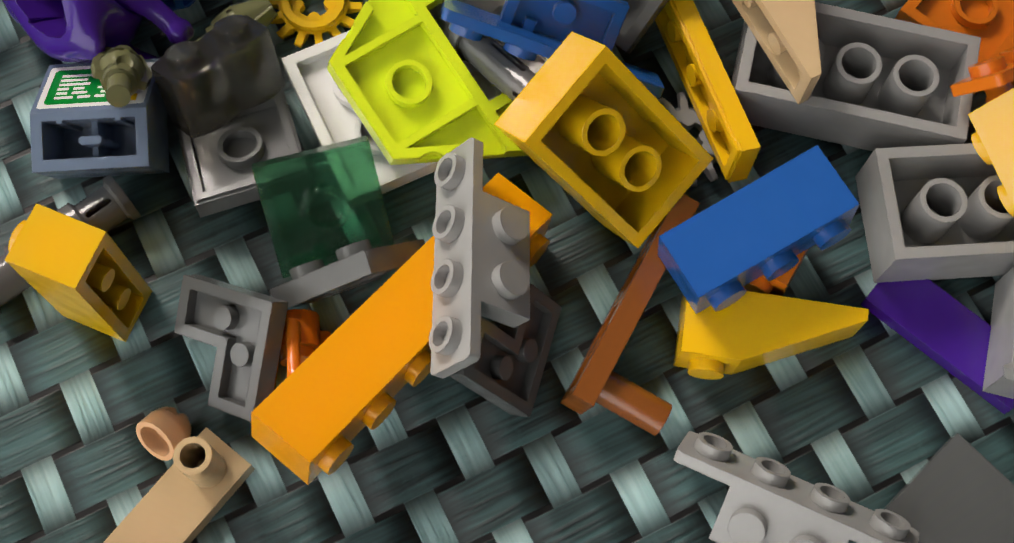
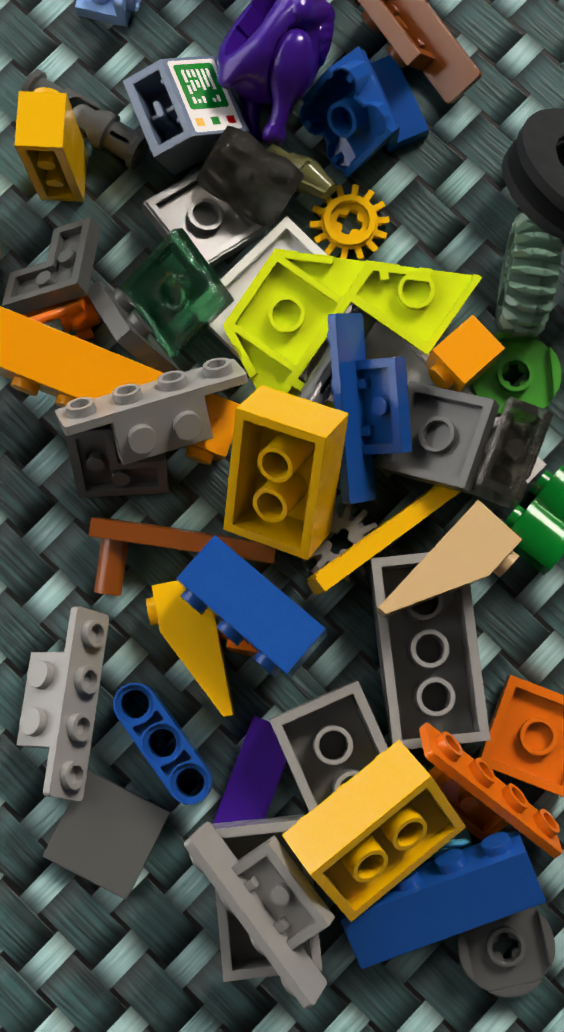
camera: 75 degrees right, 10 degrees up
olive piece [90,44,152,107] -> none
none -> blue beam [113,683,214,805]

